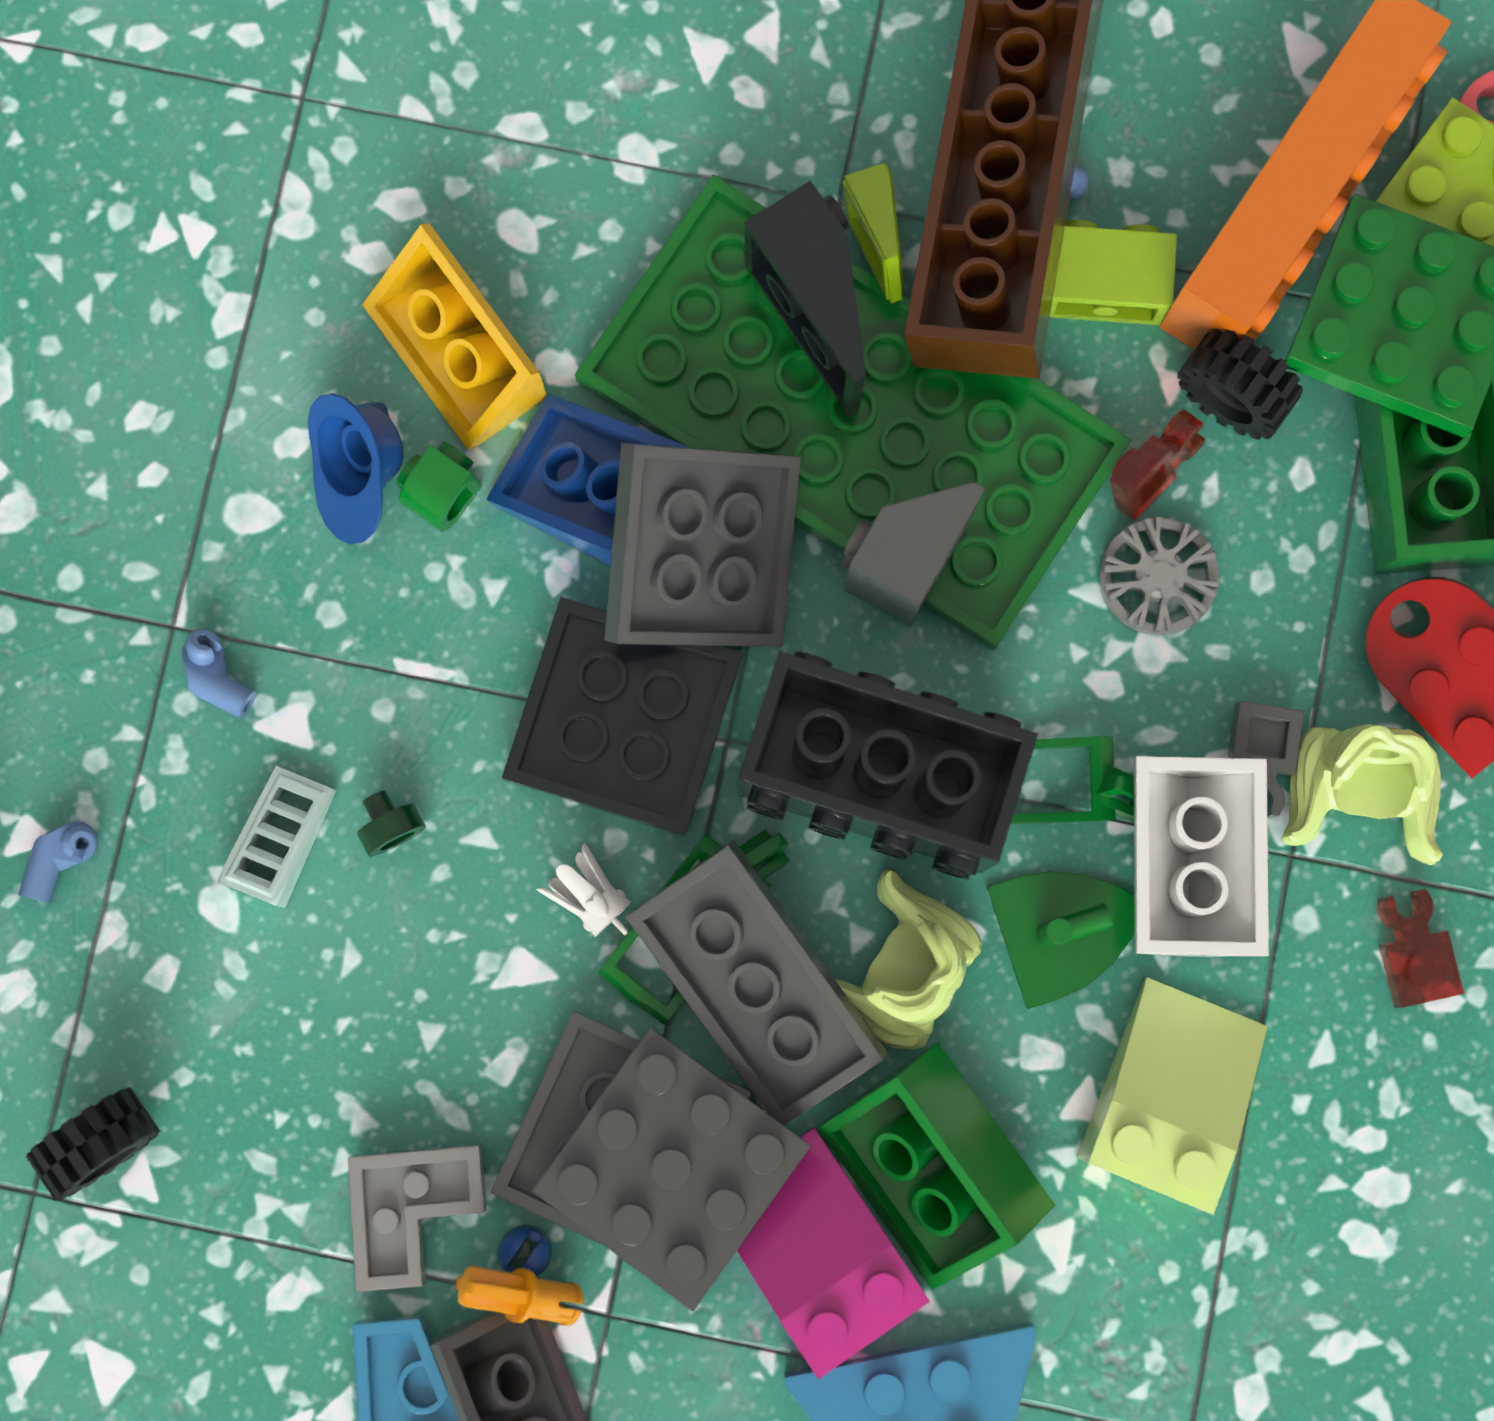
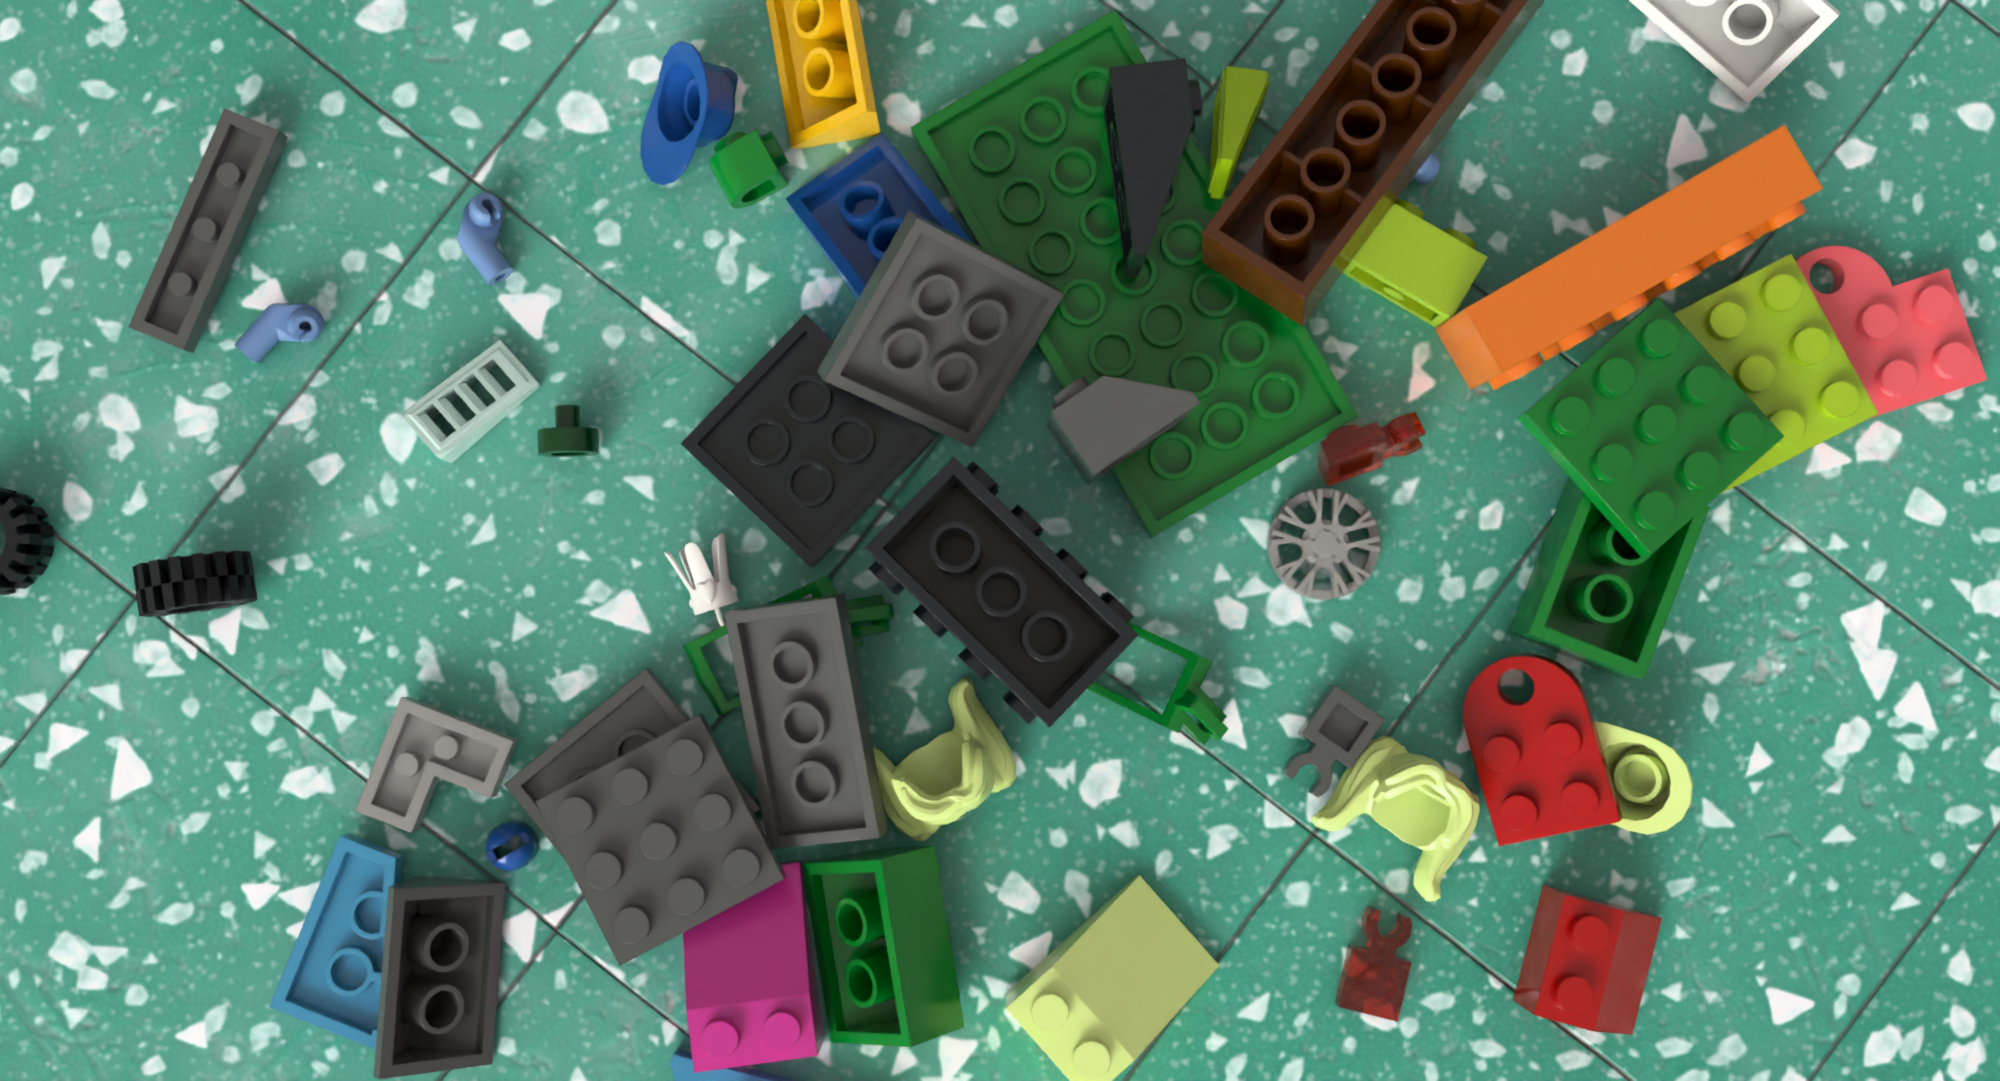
camera: 20 degrees right, 5 degrees up
light orange axle [455,1266,584,1326] -> none
green shield [987,871,1134,1009] -> none
white slope [1134,756,1269,957] -> none
black tyre [1177,329,1303,440] -> none

